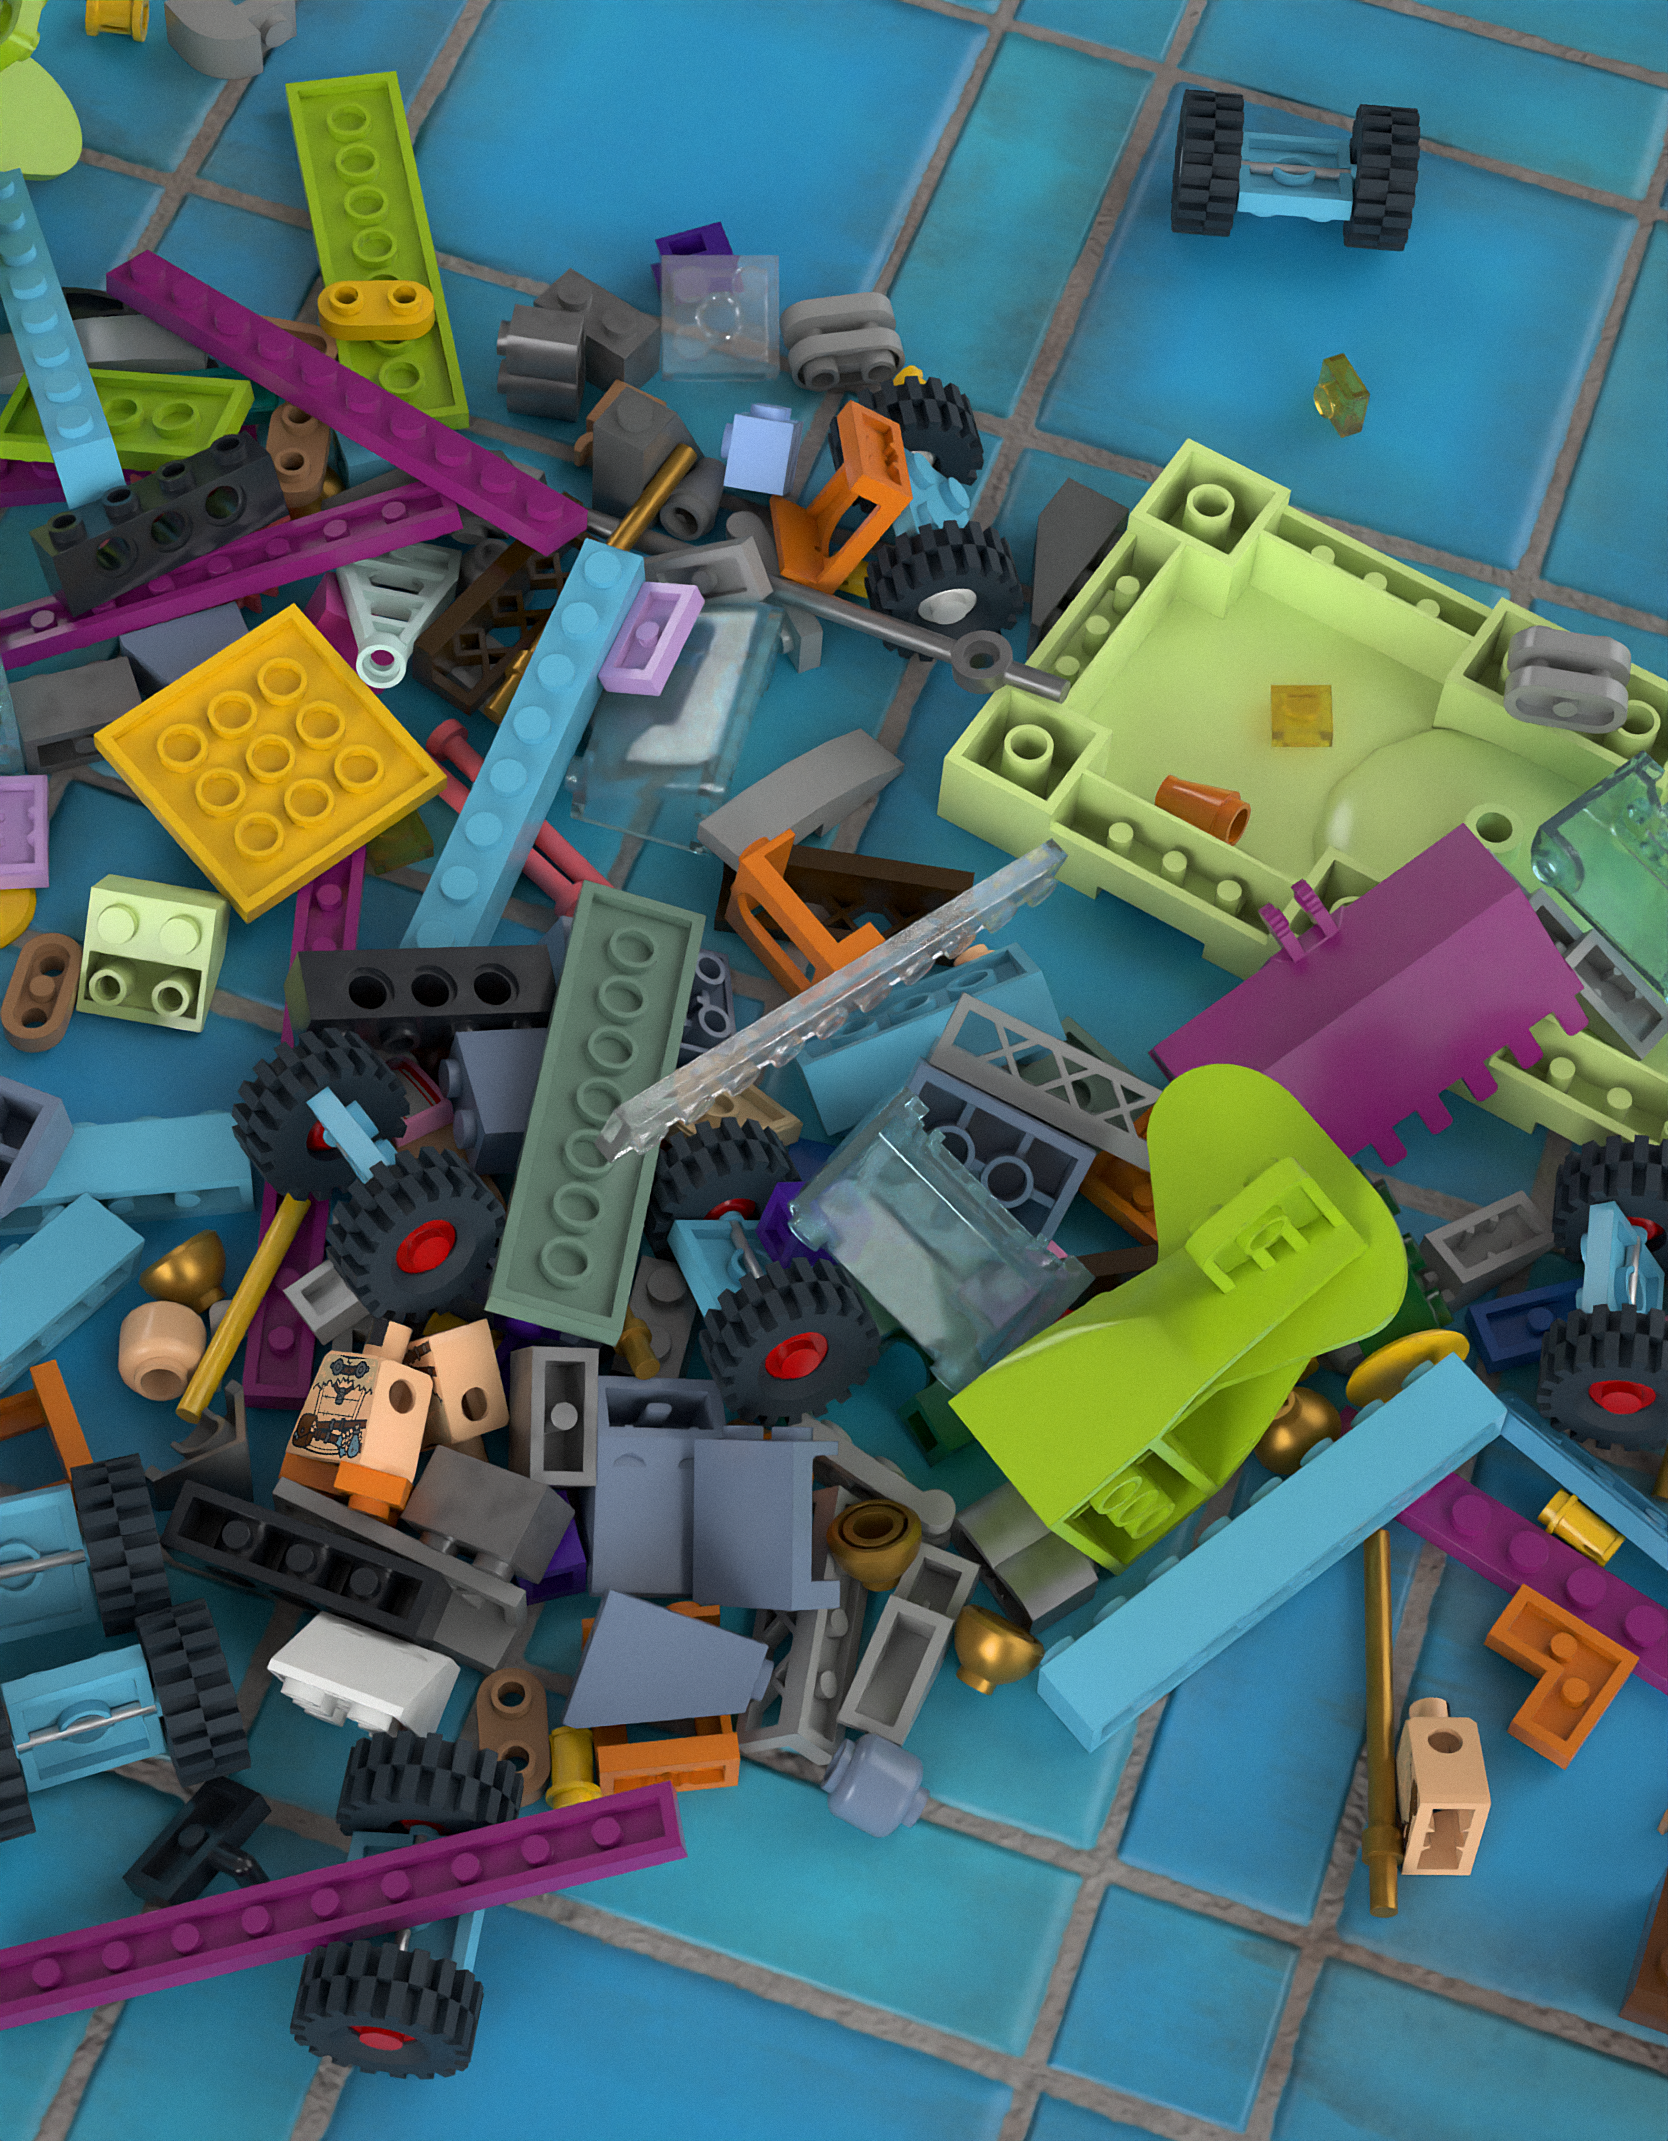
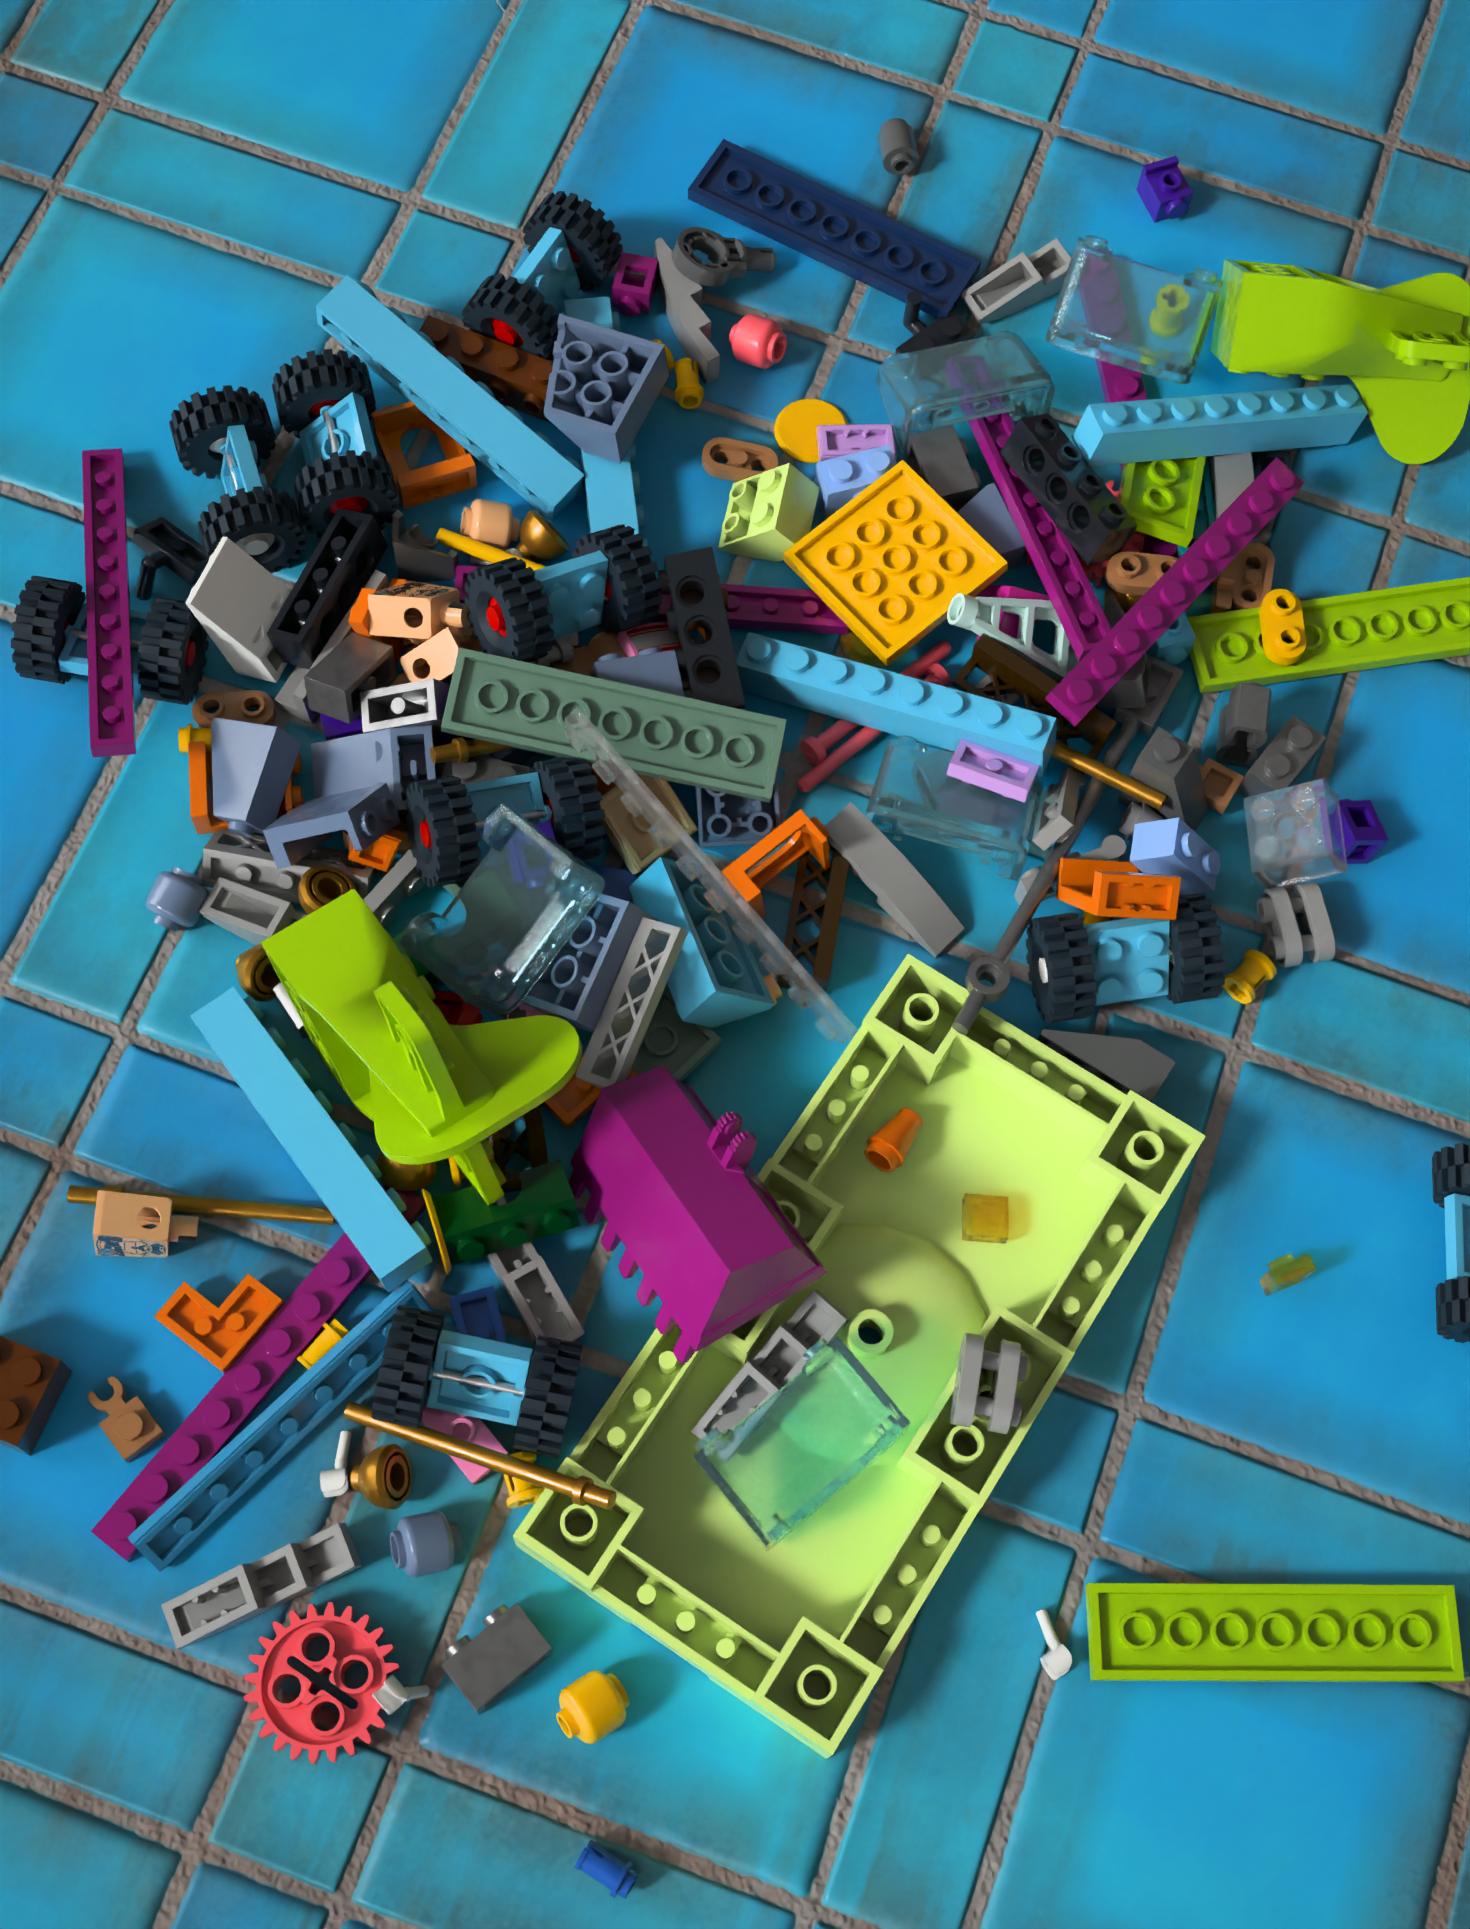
camera: 90 degrees right, 10 degrees up
none -> light blue brick [814,444,897,520]

